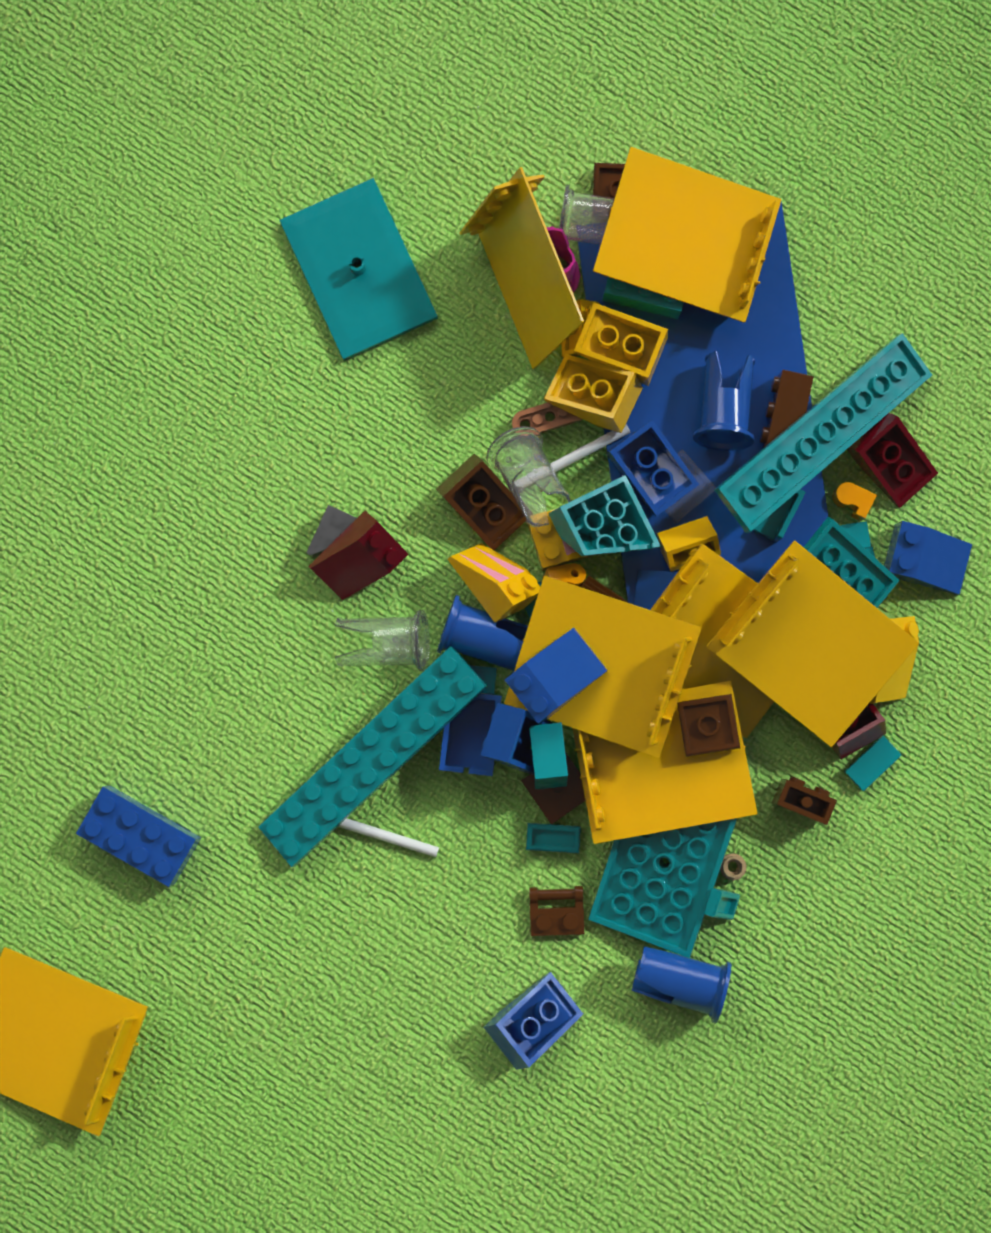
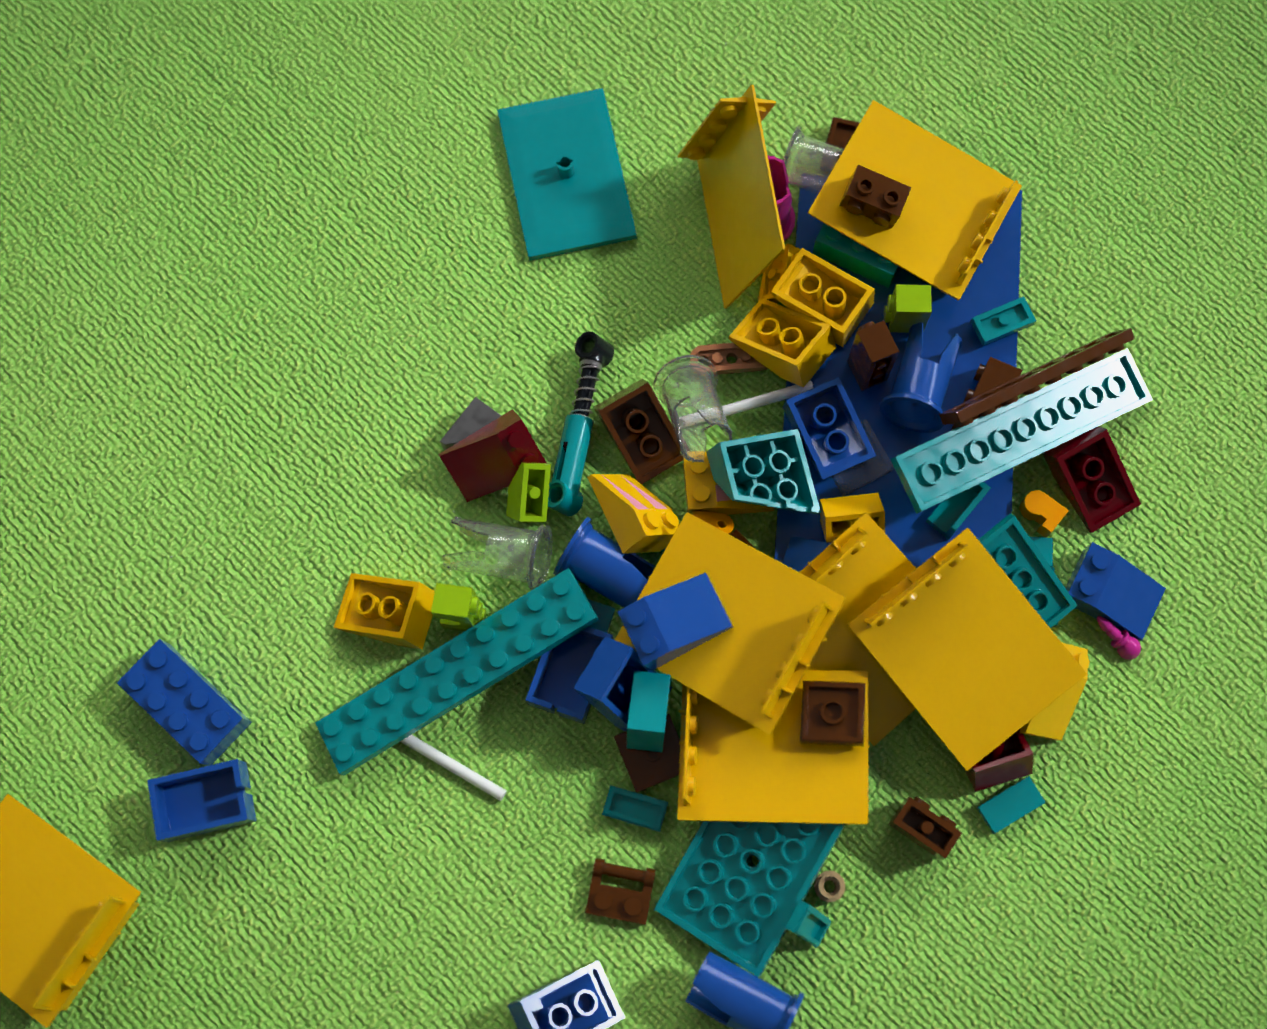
camera: 15 degrees right, 10 degrees down
none -> blue piece [147,759,257,842]
none -> yellow slope [333,573,435,649]
none -> lime arch [431,583,486,631]
none -> lime slope [506,463,551,522]
none -> piece [548,331,614,516]
none -> reddish brown brick [839,165,911,228]
none -> reddish brown brick [847,320,899,391]
none -> lime brick [884,284,932,333]
none -> reddish brown plate [939,328,1135,428]
none -> teal plate [970,296,1037,346]
none -> dark pink bar [1096,616,1141,660]

